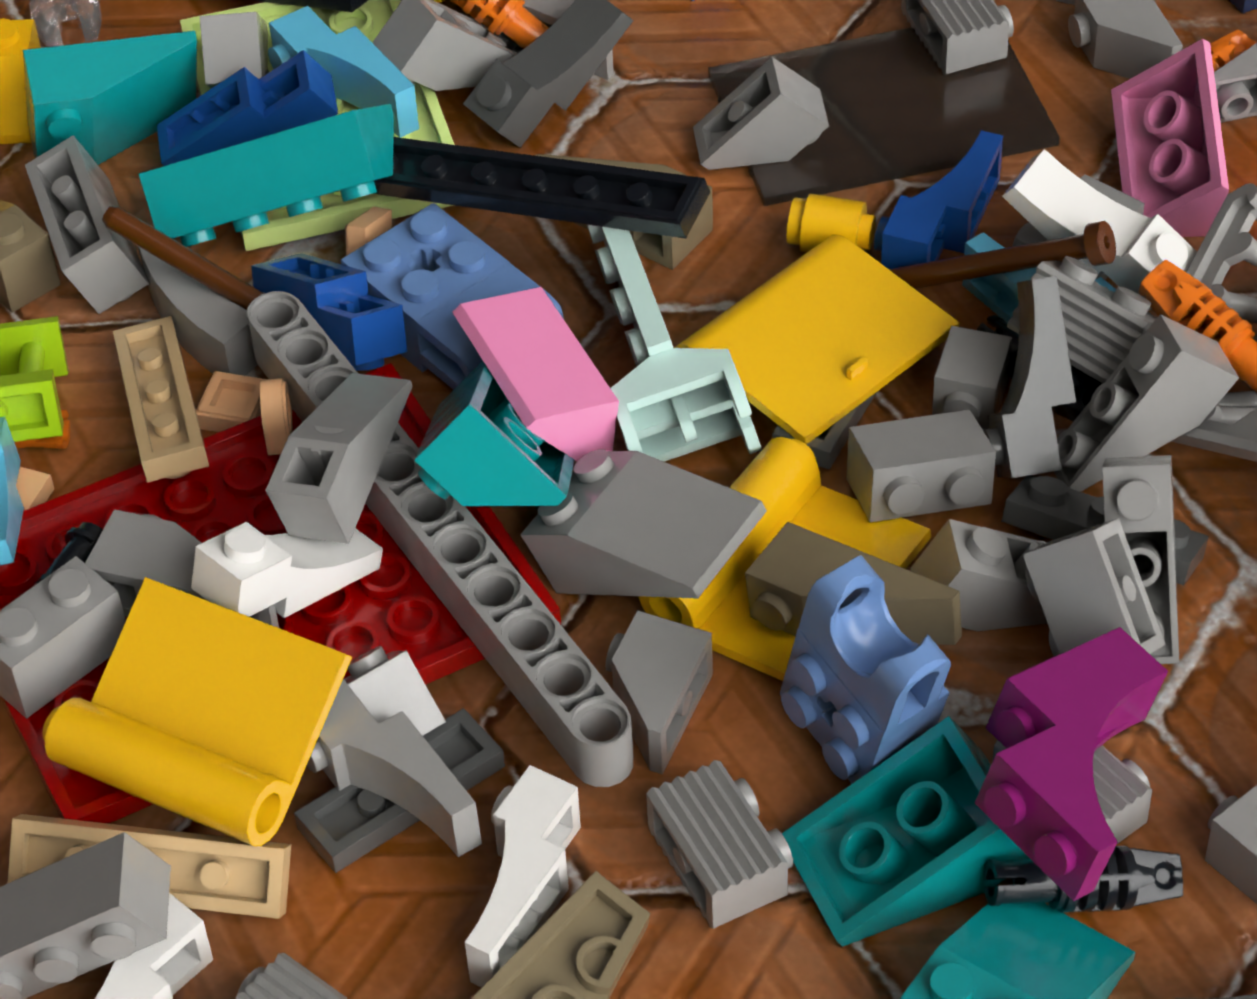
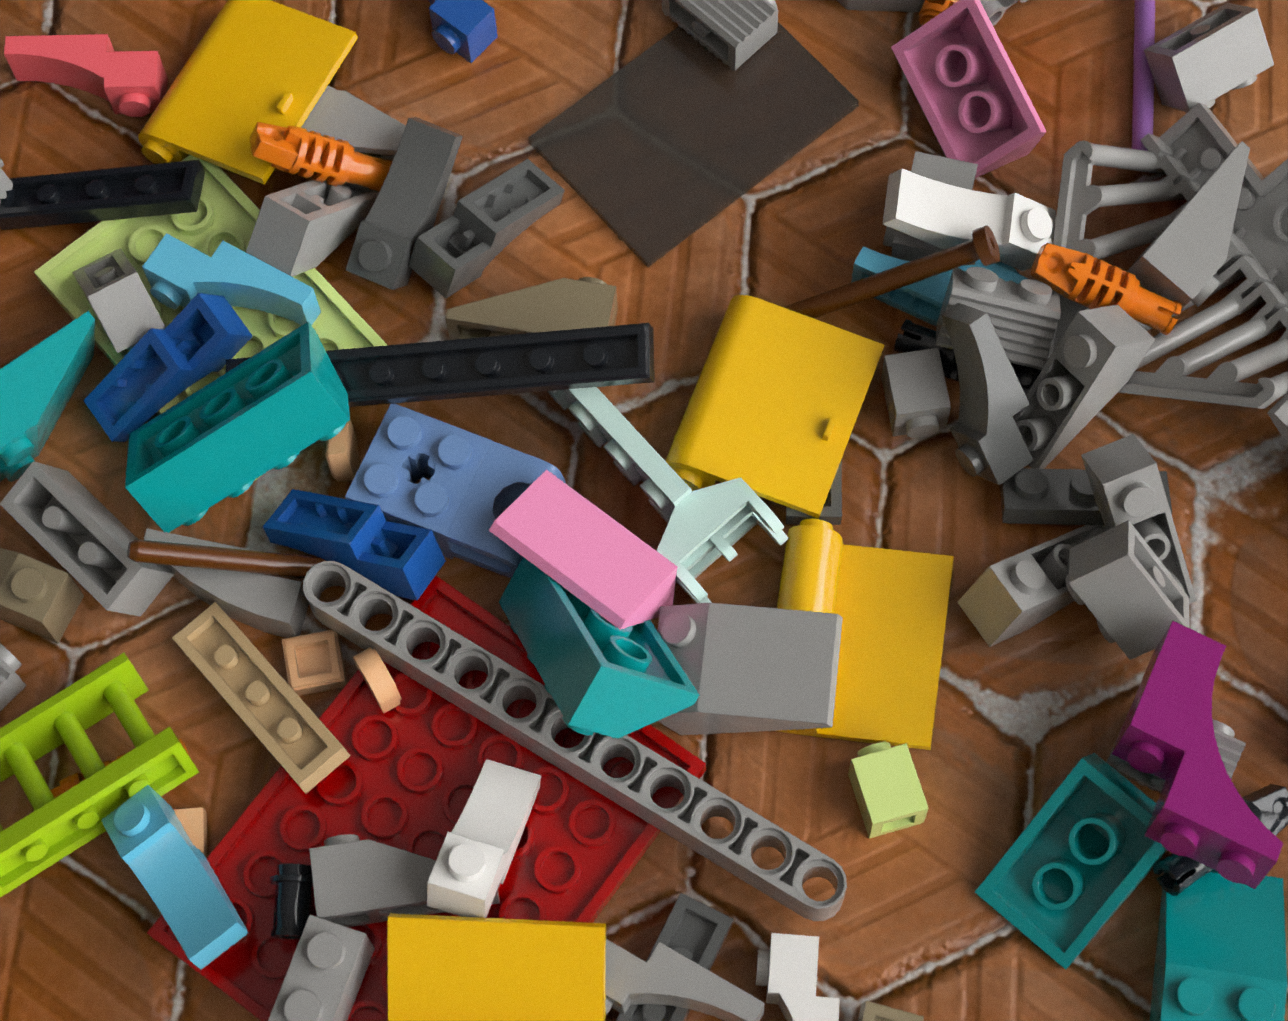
camera: 25 degrees left, 20 degrees up
light grey slope [266,373,413,544] -> none
brick [344,646,446,736] -> none
light grey slope [606,610,713,774] -> none
light grey brick [646,760,793,929] -> none
light grey slope [693,57,829,170] -> none
dark tan slope [745,522,962,645] -> none
medium blue brick [780,555,951,784] -> none
yellow brick [786,193,876,253] -> none
light grey brick [846,409,996,522] -> none
blue slope [874,130,1003,269] -> none
none -> dark grey slope [409,159,565,298]
none -> yellowish green brick [848,742,929,839]

